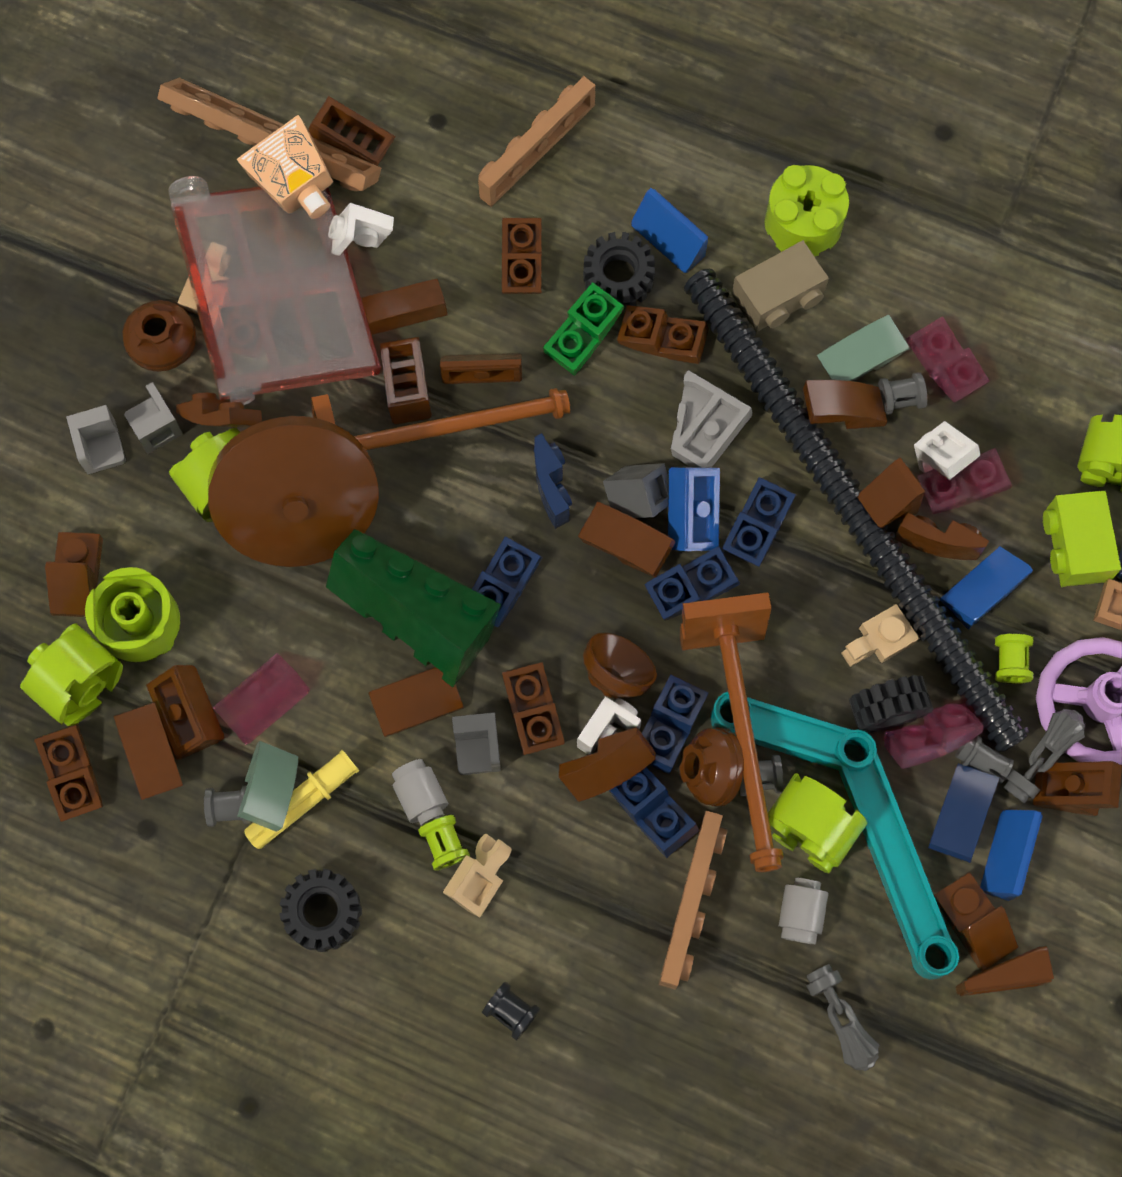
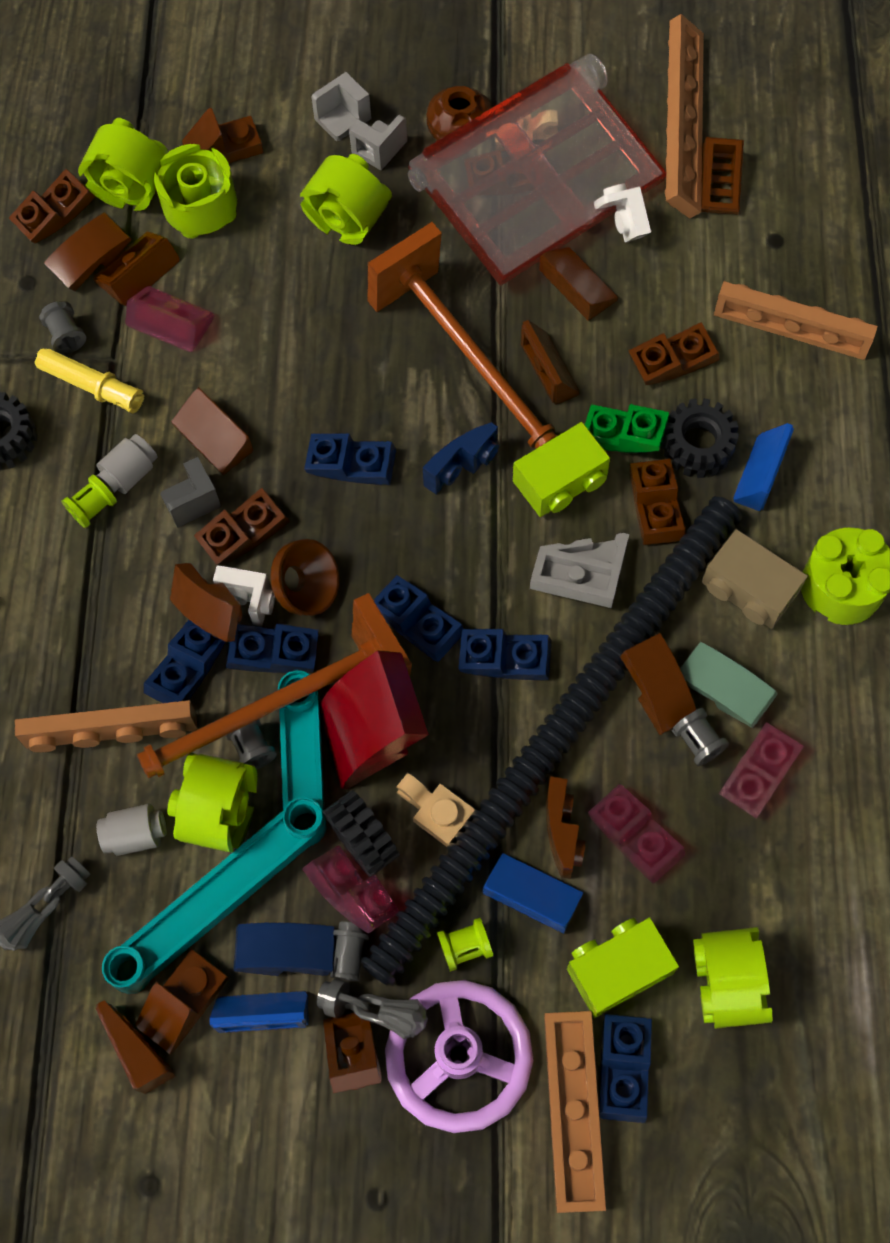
camera: 70 degrees right, 5 degrees down
reddish brown slope [176,393,262,428] -> none
reddish brown dish [208,416,379,567] -> none
light nougat torso [237,115,333,219] -> none
sand green slope [237,741,298,832] -> none
dark green wedge [326,529,501,688] -> none
reddish brown slope [380,337,432,424] -> none
tan plate [443,834,512,918] -> none
reddish brown slope [578,501,675,578] -> none
dark grey panel [603,463,669,518] -> none
blue slope [668,467,720,551] -> none
reddish brown piece [680,727,744,806] -> none
reddish brown slope [858,457,925,528] -> none
white bracket [914,421,980,480] -> none
none -> dark red slope [319,650,429,789]
none -> lime brick [513,422,610,518]

